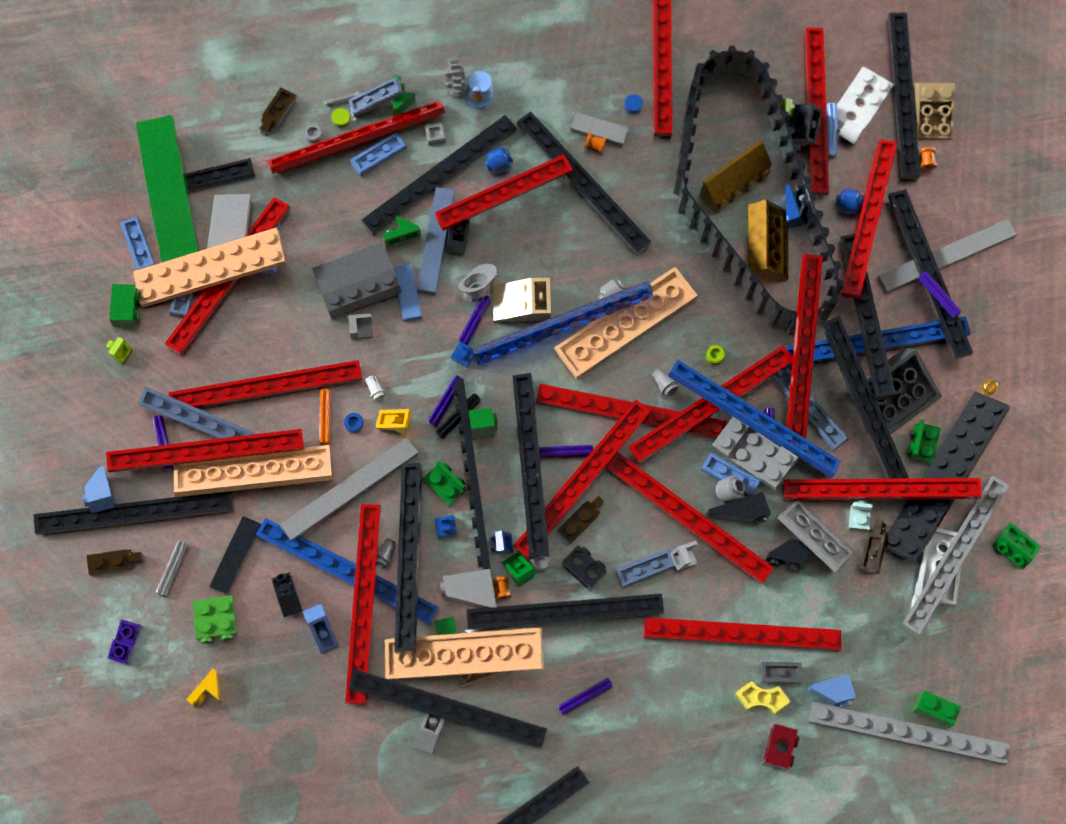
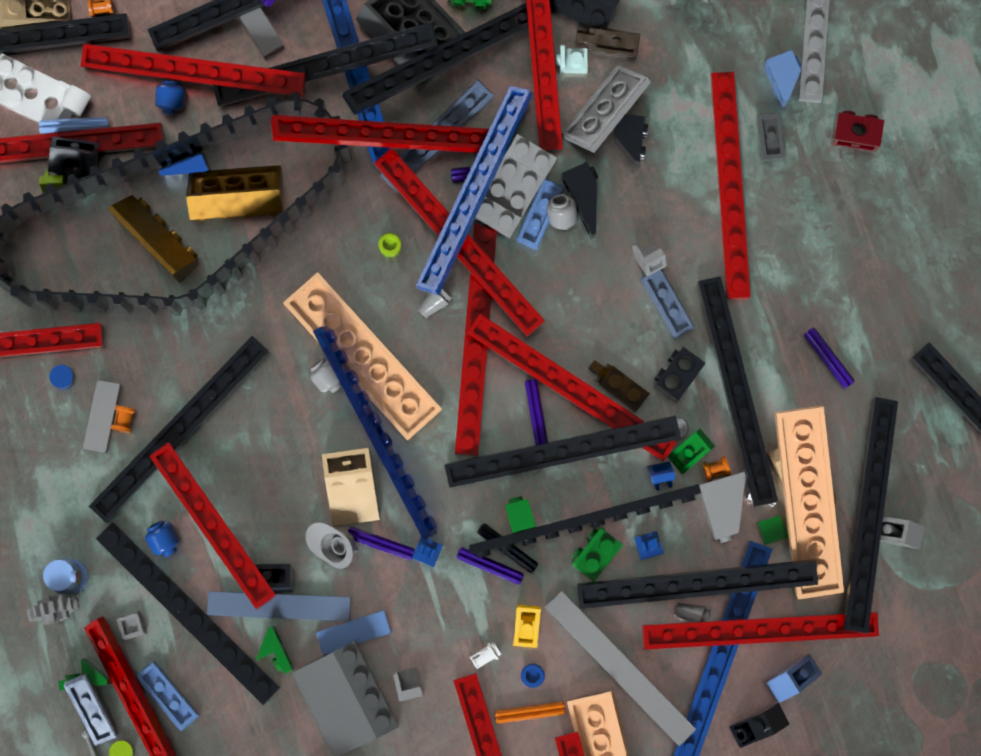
camera: 90 degrees left, 10 degrees up
red plate [606,452,774,584] -> none
light yellow tile [735,681,791,715] -> none

